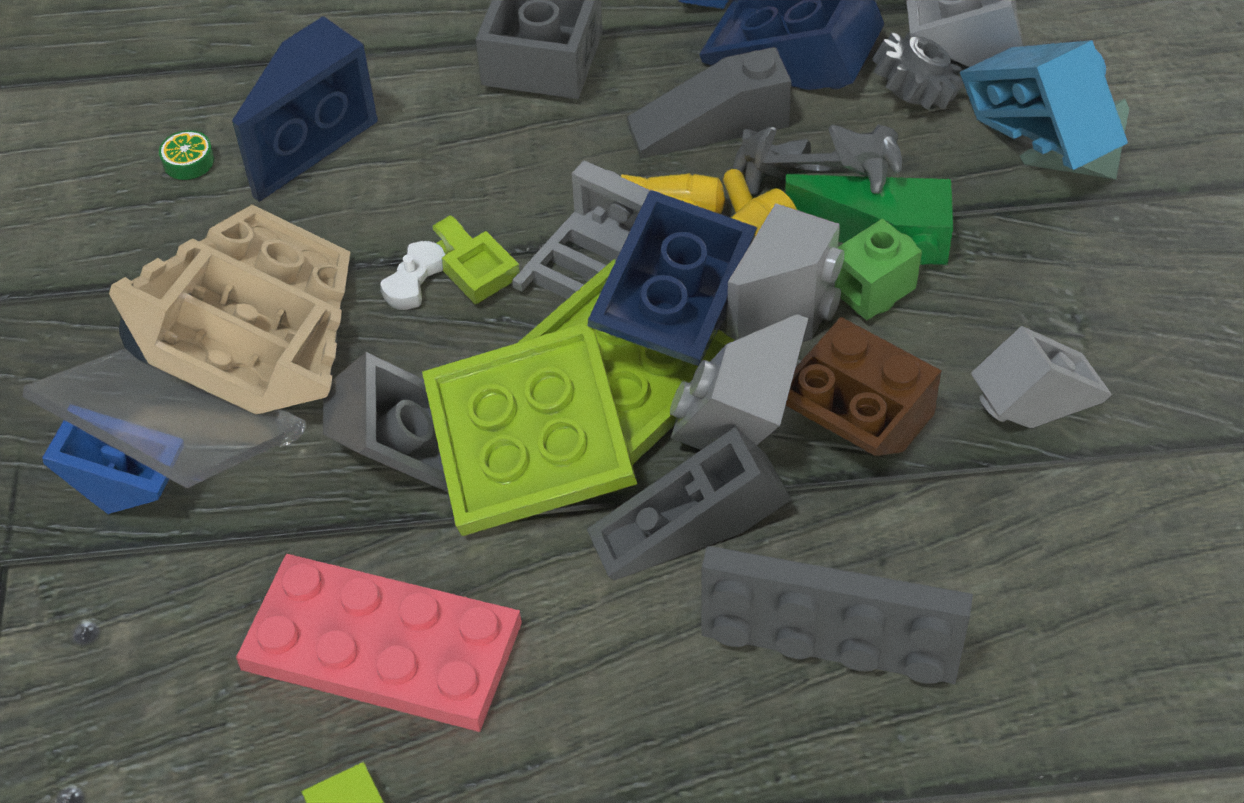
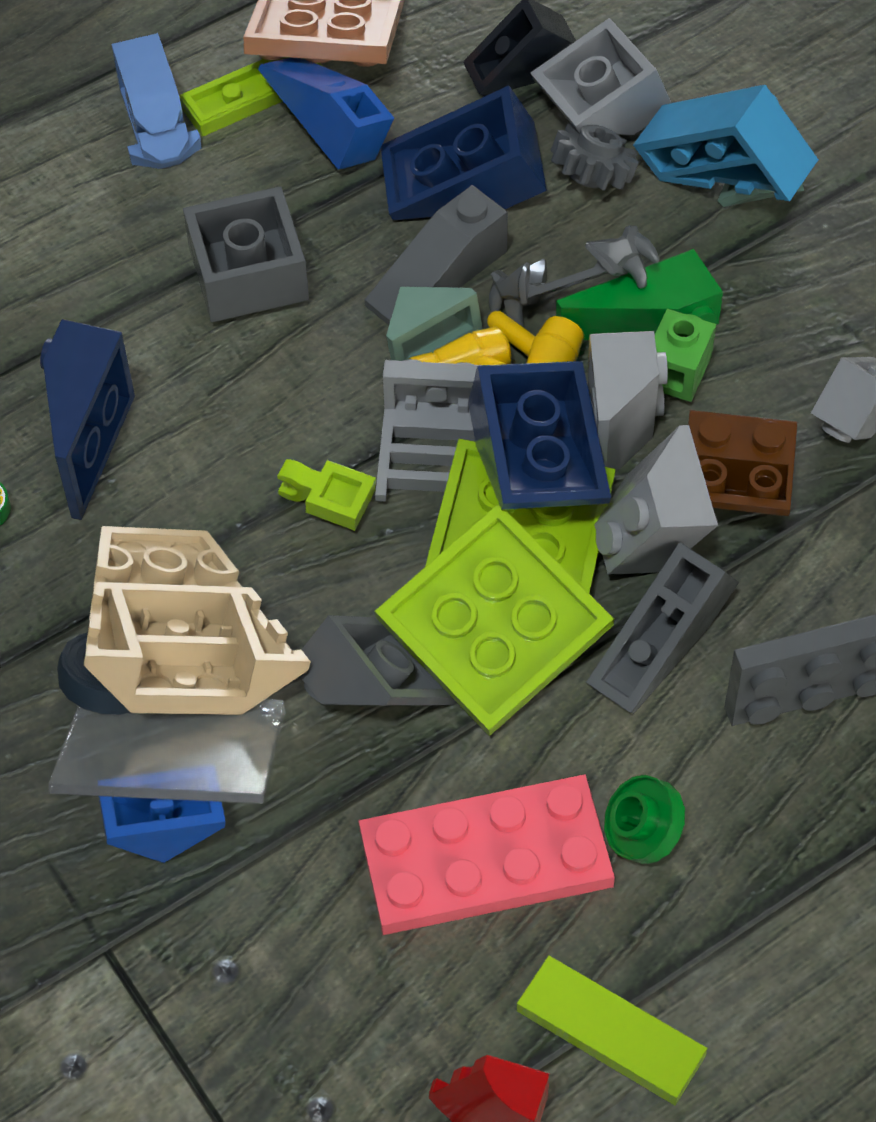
camera: 30 degrees left, 5 degrees up
white piece [380,241,446,310] -> none
none -> sand green slope [386,287,483,361]
none -> green plate [604,775,685,864]

